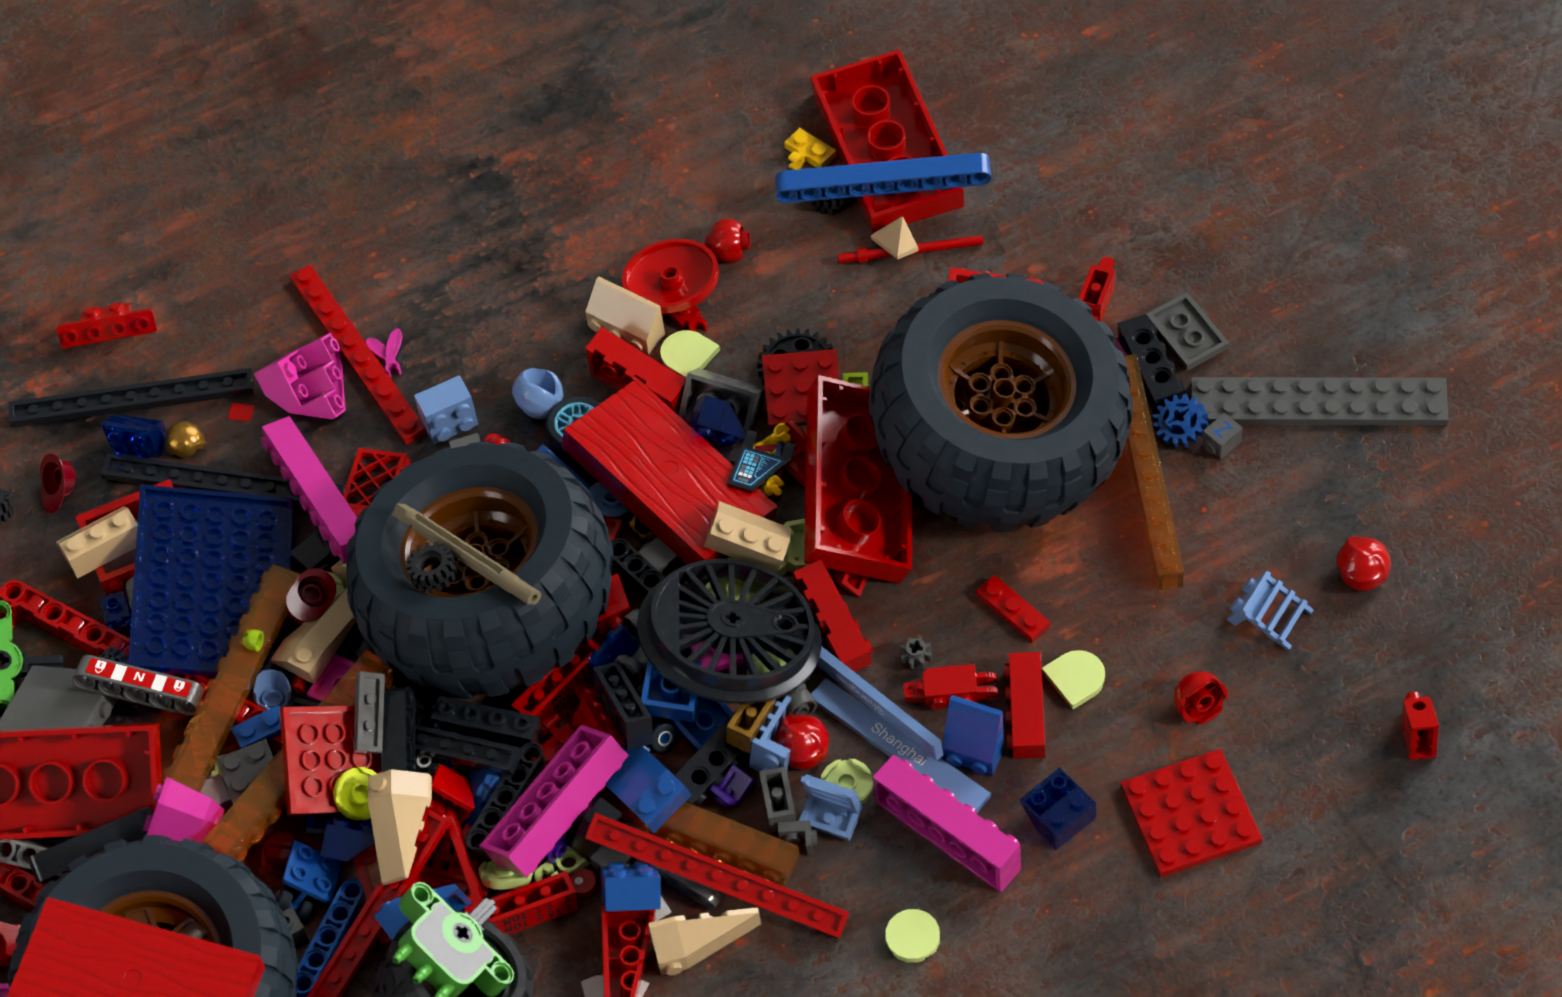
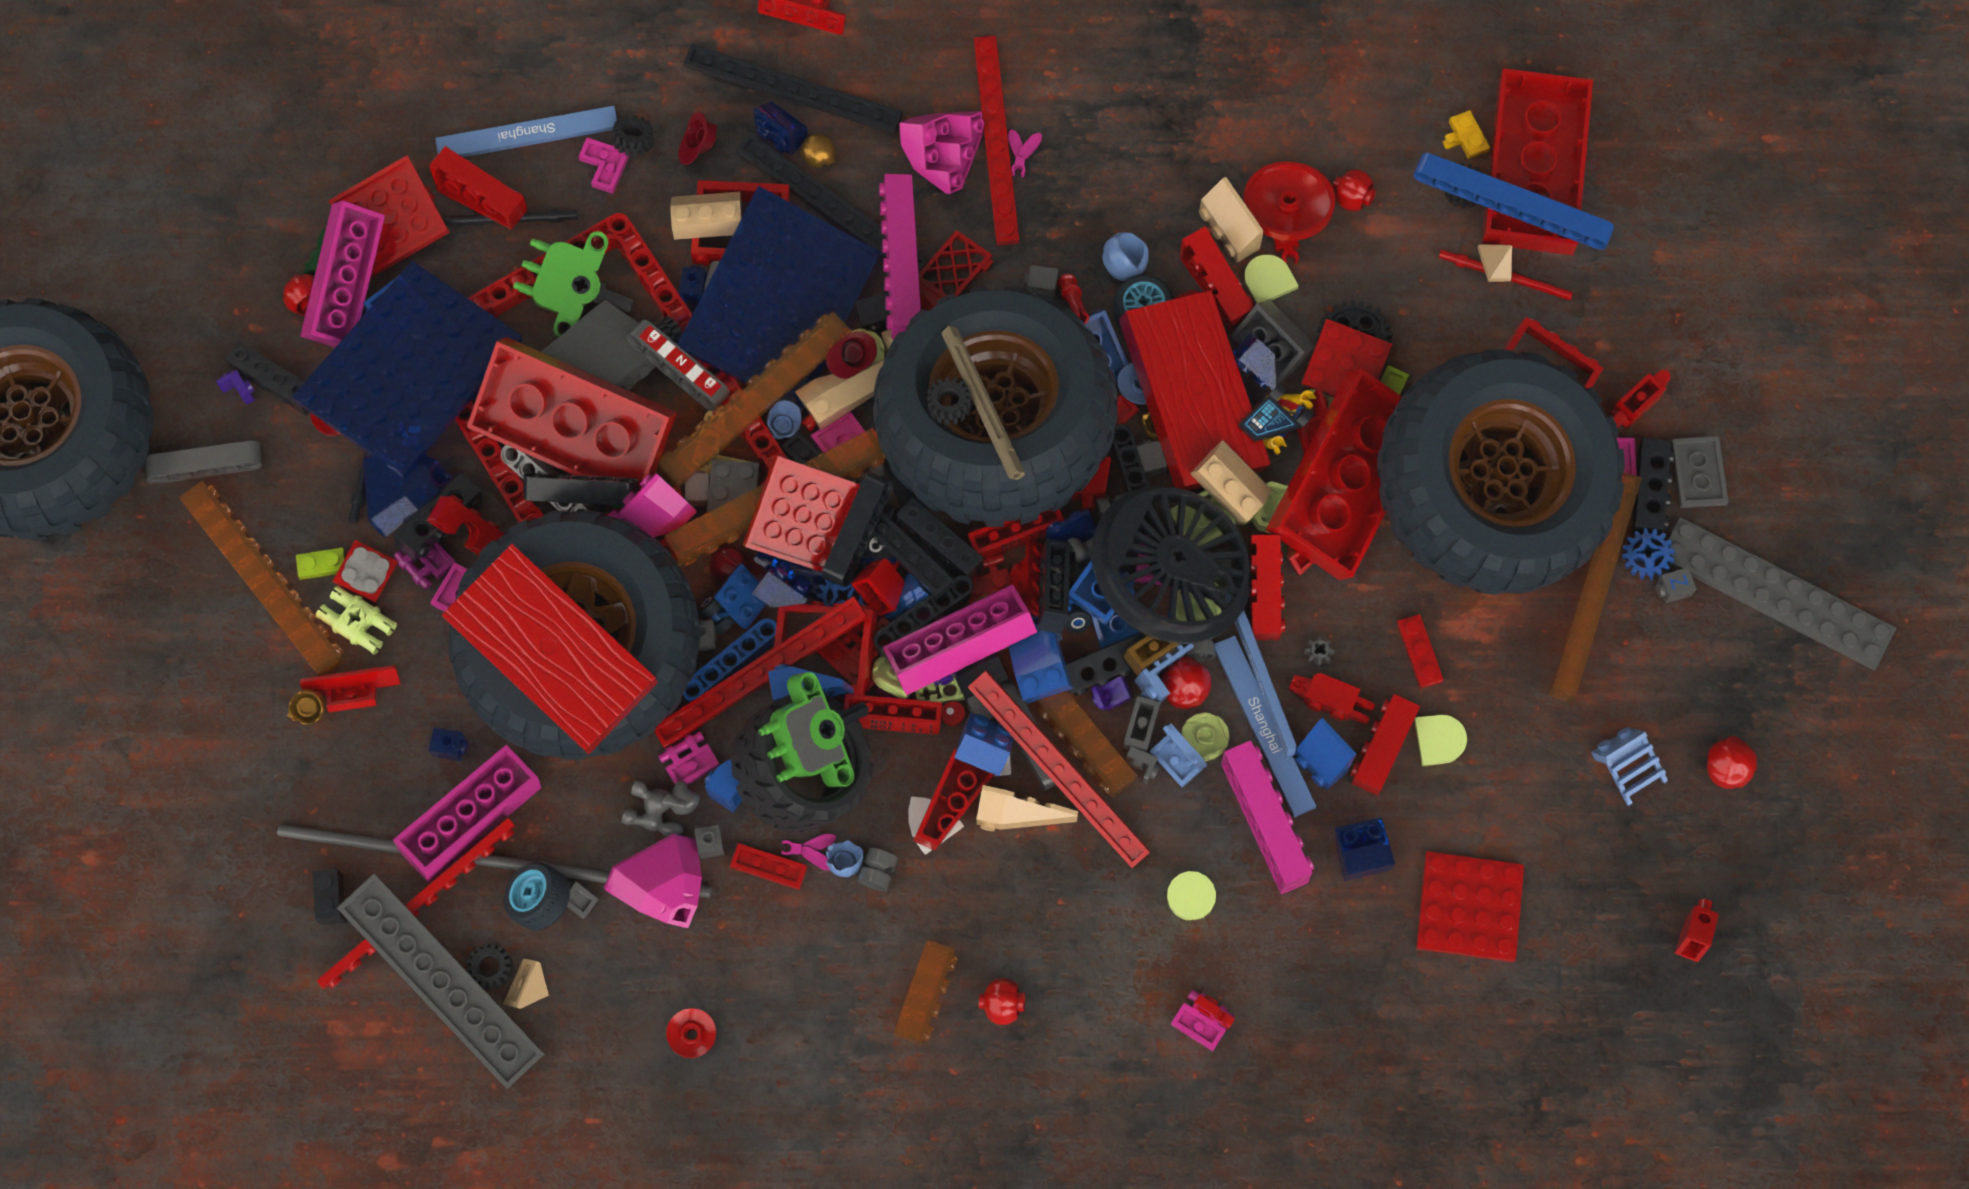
camera: 20 degrees right, 15 degrees up
red sticker [228,403,255,421] -> none
blue plate [231,705,281,749] -> none
lime hinge [242,630,264,652] -> none
neon yellow tile [333,767,376,821] -> none
dark grey plate [353,671,385,754] -> none
tan wedge [368,769,432,885] -> none
medium blue brick [414,375,479,445] -> none
red cylinder [1173,671,1228,725] -> none

